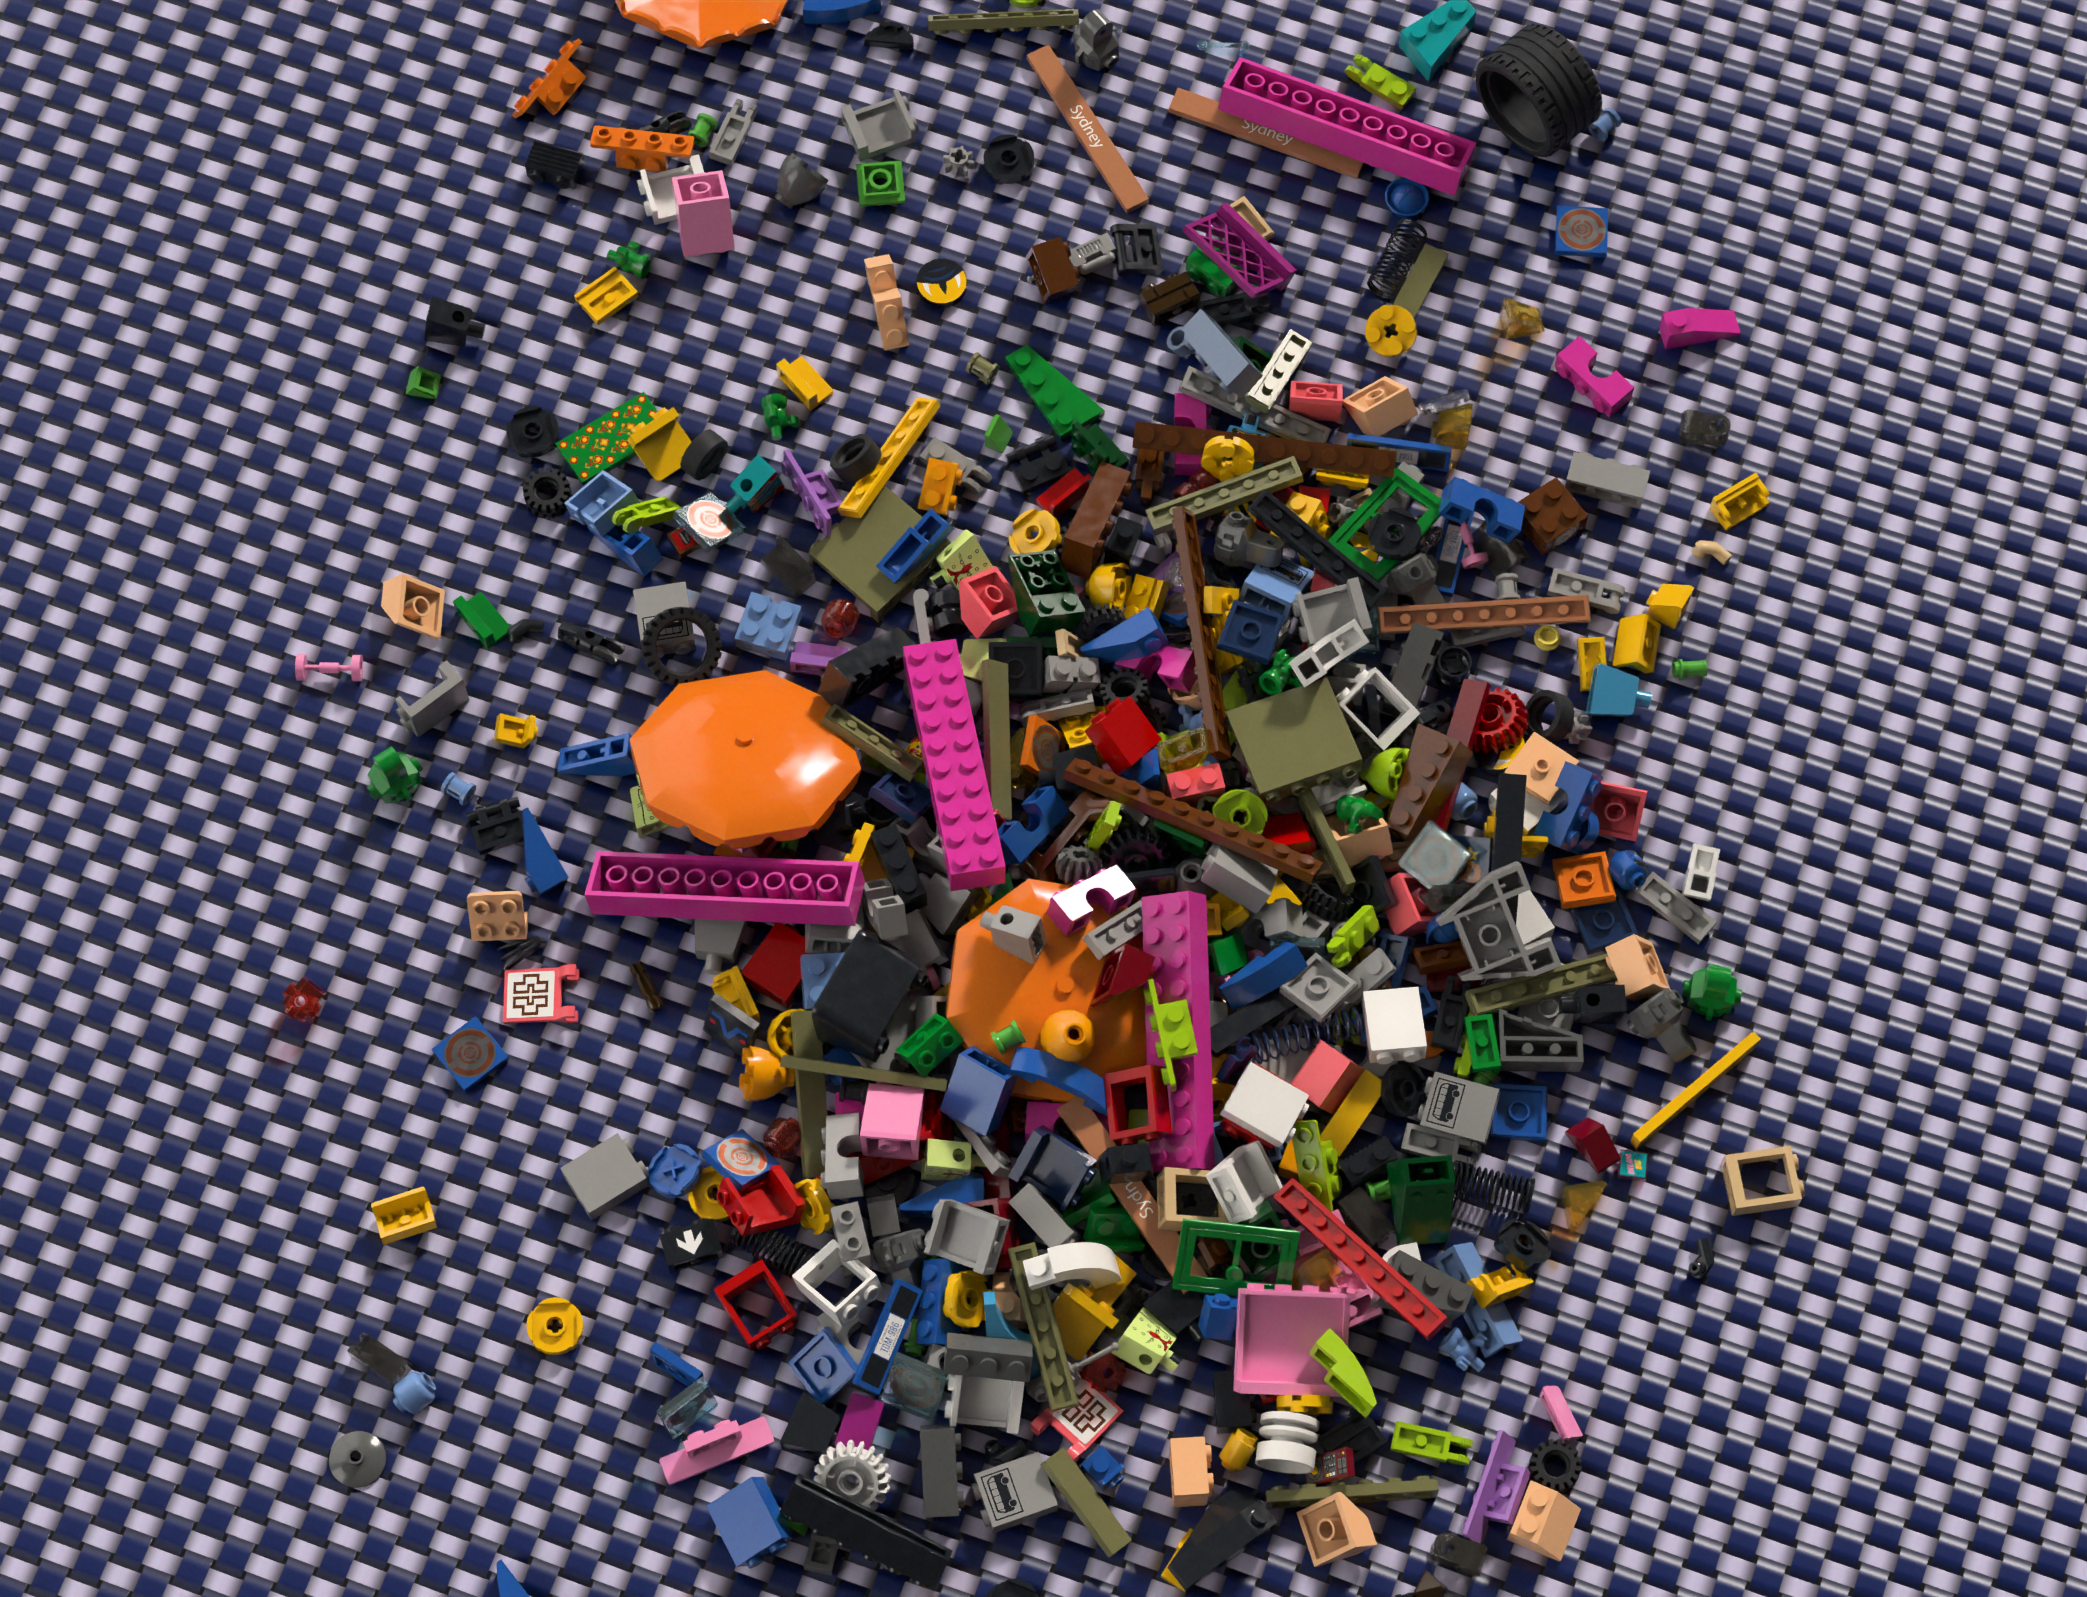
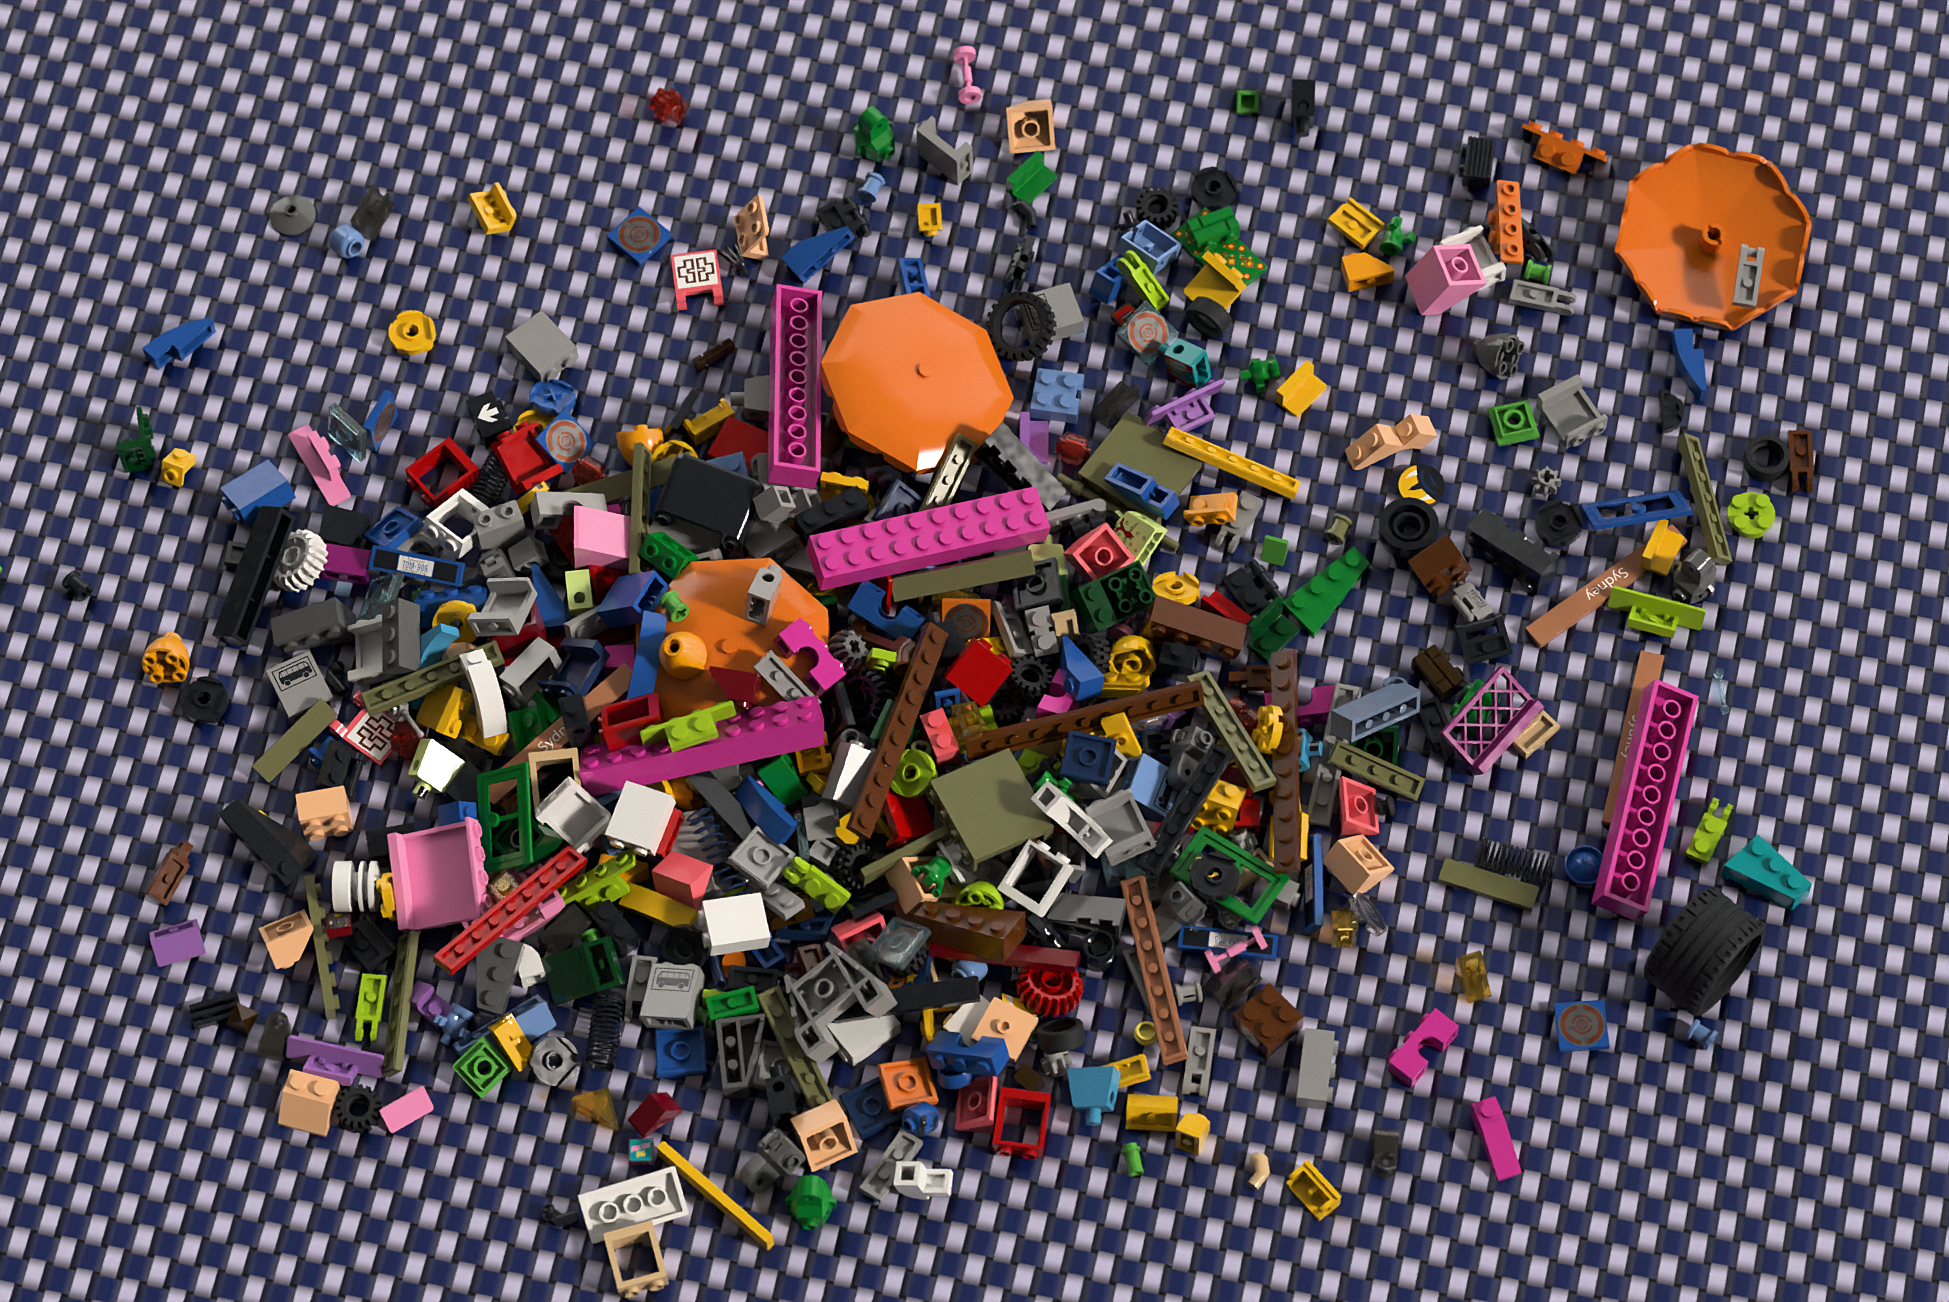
camera: 85 degrees right, 5 degrees down
black tyre [830,434,881,483] -> none
dark blue plate [1216,1036,1259,1086] -> none
yellow brick [1219,1427,1258,1472] -> none
lime slope [1309,1328,1377,1418] -> none
yellow plate [1365,305,1417,357] -> none
blue arch [1438,477,1525,543] -> none
none -> black plate [316,740,368,802]
none -> olive tile [382,930,419,1077]
none -> medium lavender slope [410,981,451,1029]
none -> bright green piece [451,1035,513,1099]
none -> white slope [578,1166,689,1244]
none -> dark blue piece [707,954,727,991]
none -> red window [992,1087,1051,1160]
none -> dark brown slope [1013,1064,1045,1091]
none -> olive bar [1056,473,1180,552]
none -> black piece [1116,210,1137,231]
none -> green brick [1186,206,1240,253]
none -> light orange slope [1341,252,1394,292]
none -> black piece [1376,795,1396,817]
none -> black piece [1378,497,1439,560]
none -> black wedge [1465,509,1559,596]
none -> blue door [1581,489,1693,530]
none -> lime bracket [1608,586,1706,638]
none -> yellow panel [1640,519,1684,577]

